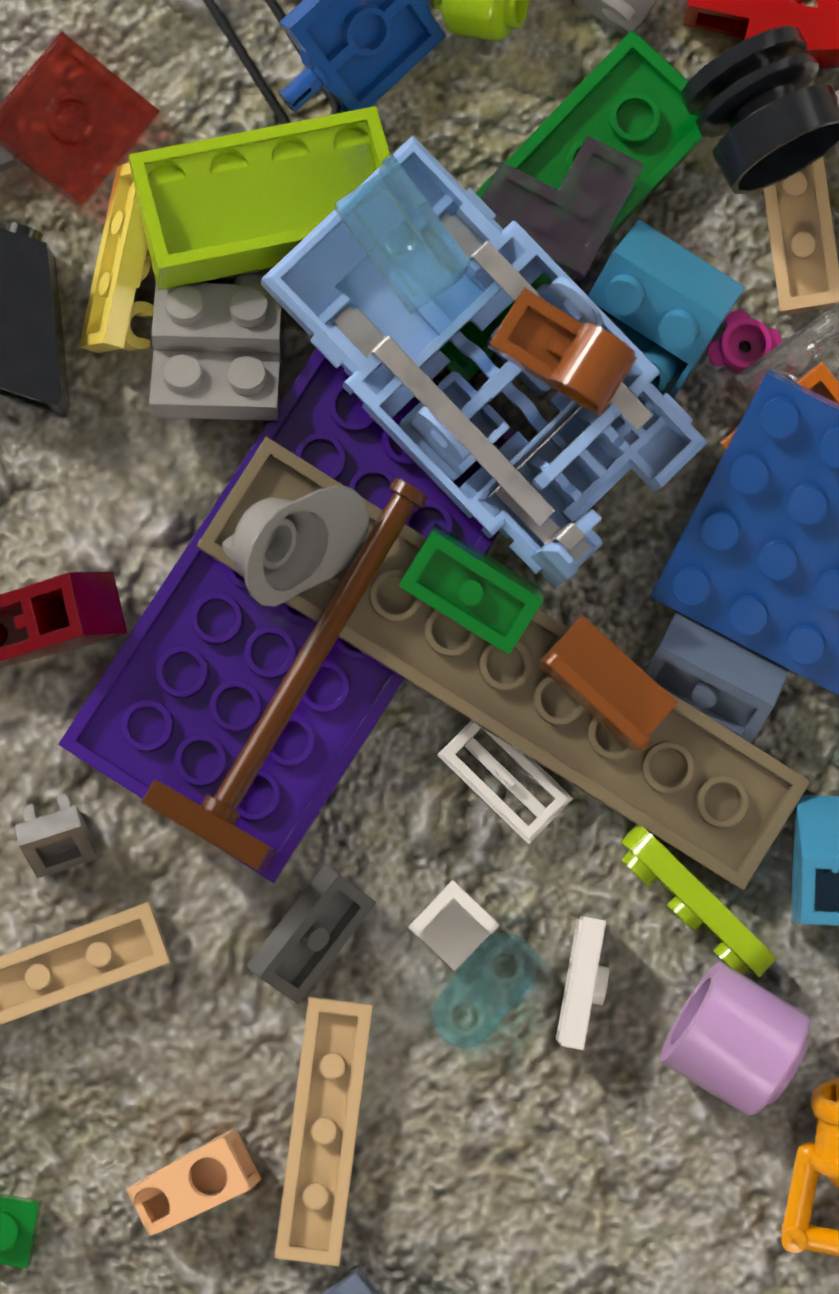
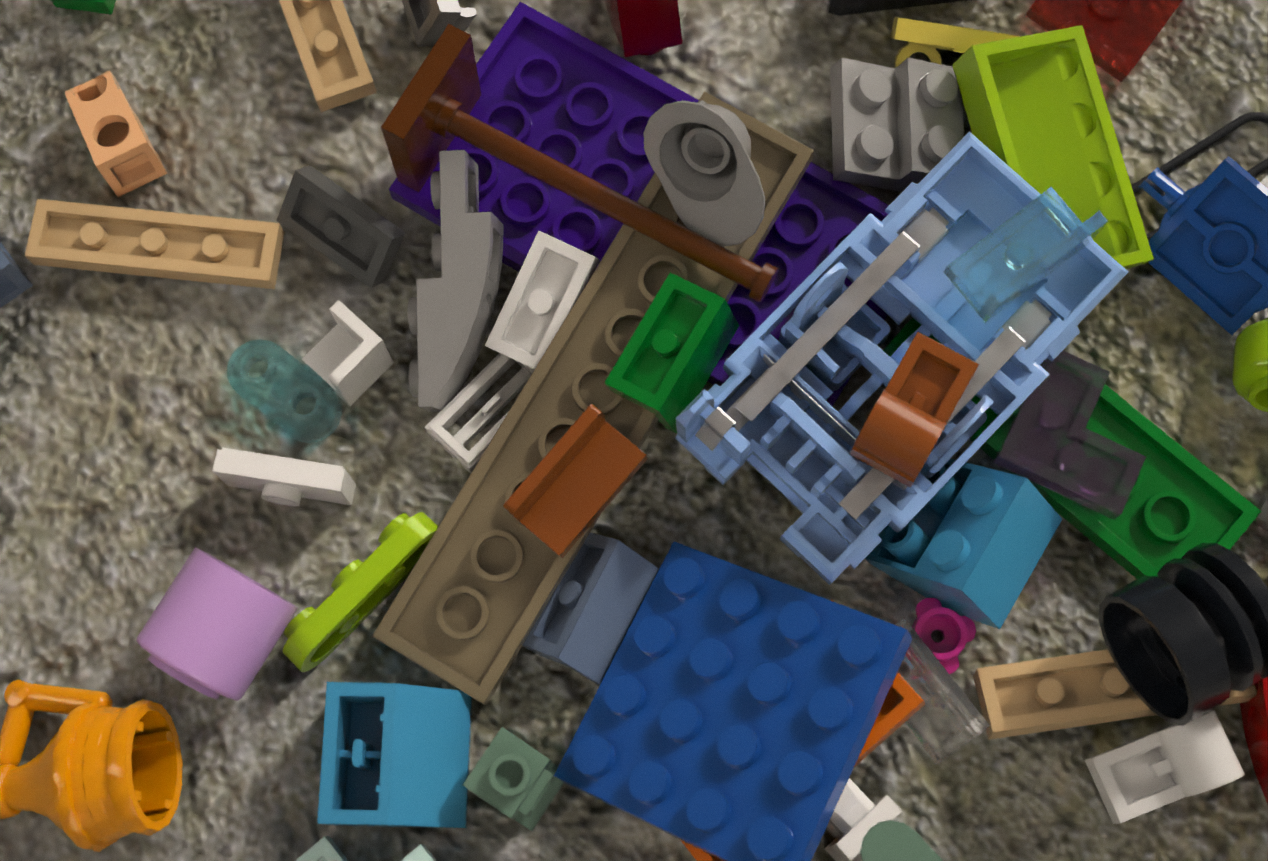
camera: 85 degrees right, 10 degrees down
none -> light grey slope [408,150,504,412]
none -> white plate [485,231,599,370]

